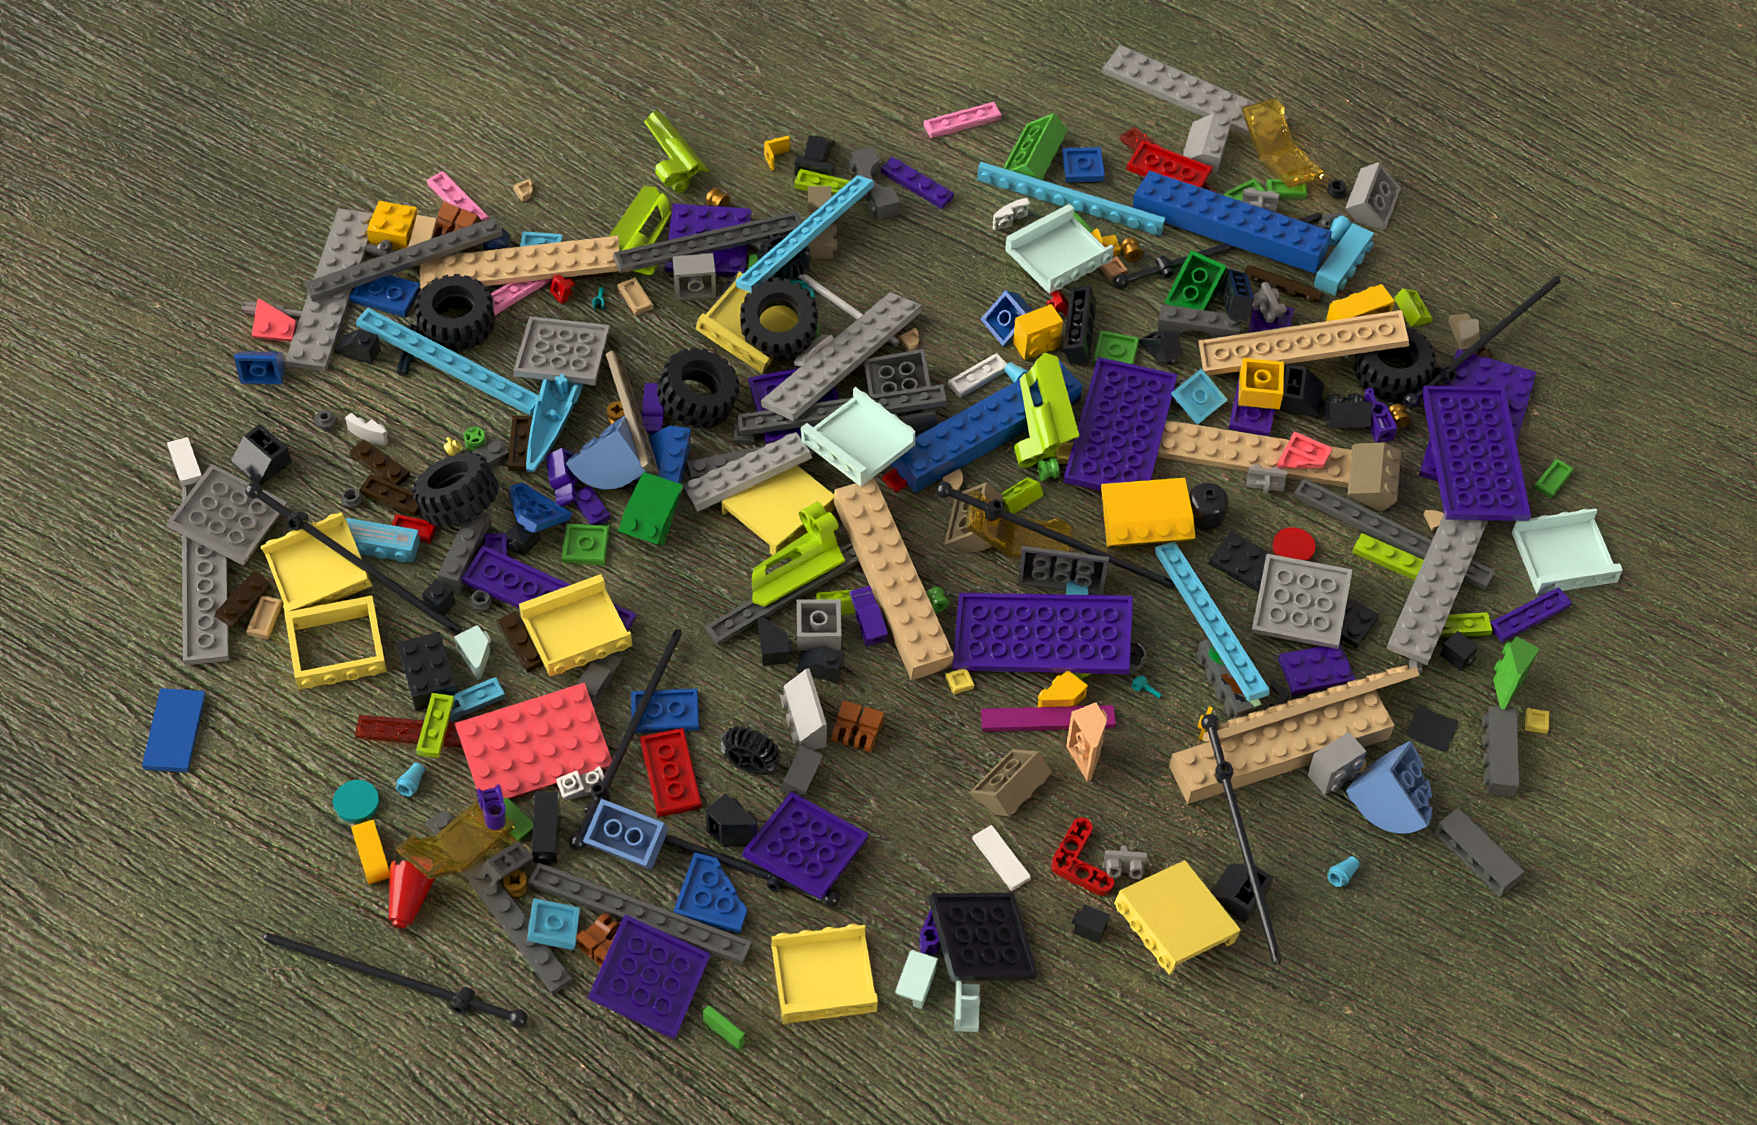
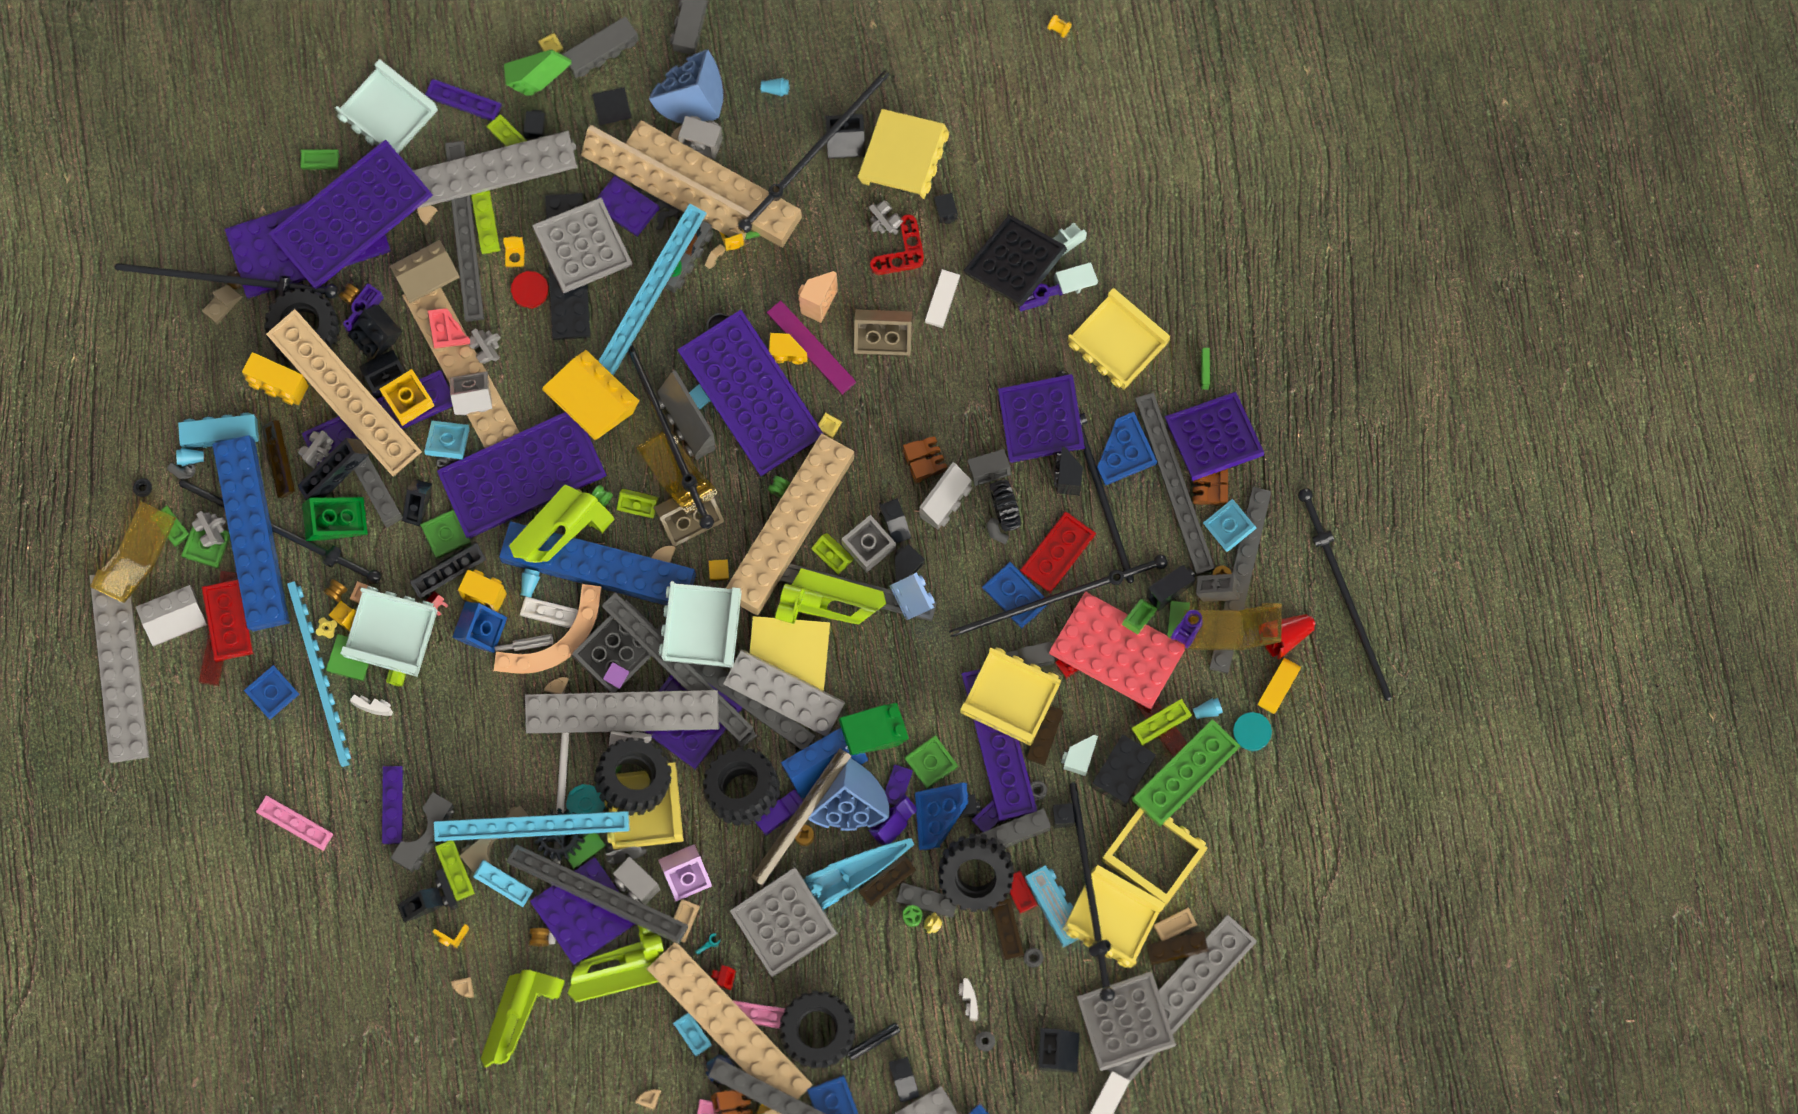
camera: 125 degrees left, 20 degrees up
blue tile [142,688,206,772] -> none
dark brown plate [349,439,410,486] -> none
medium azure plate [356,308,537,415] -> none
medium azure hinge [449,677,506,722] -> none
white slope [556,766,609,800] -> none
medium blue brick [583,799,669,870] -> none
dark purple piece [849,586,888,646] -> none
bright green slope [1003,113,1068,180] -> none
teal hand [1131,676,1162,698] -> none
black head [1189,482,1229,530] -> none
light grey slope [1345,162,1401,230] -> none
lime slope [1394,288,1433,327] -> none
none -> light yellow plate [316,618,337,639]
none -> light grey slope [450,371,492,415]
none -> tan tile [451,977,475,998]
none -> medium azure tile [473,860,533,907]
none -> light nougat plate [494,584,602,674]
none -> light grey axle [494,634,554,652]
none -> yellow bracket [503,236,525,267]
none -> medium lavender tile [603,662,629,689]
none -> lavender slope [659,844,712,902]
none -> tan tile [705,244,725,269]
none -> yellow tile [709,559,729,581]
none -> light blue slope [889,573,935,620]
none -> bright green tile [1122,599,1157,635]
none -> bright green plate [1132,719,1240,827]

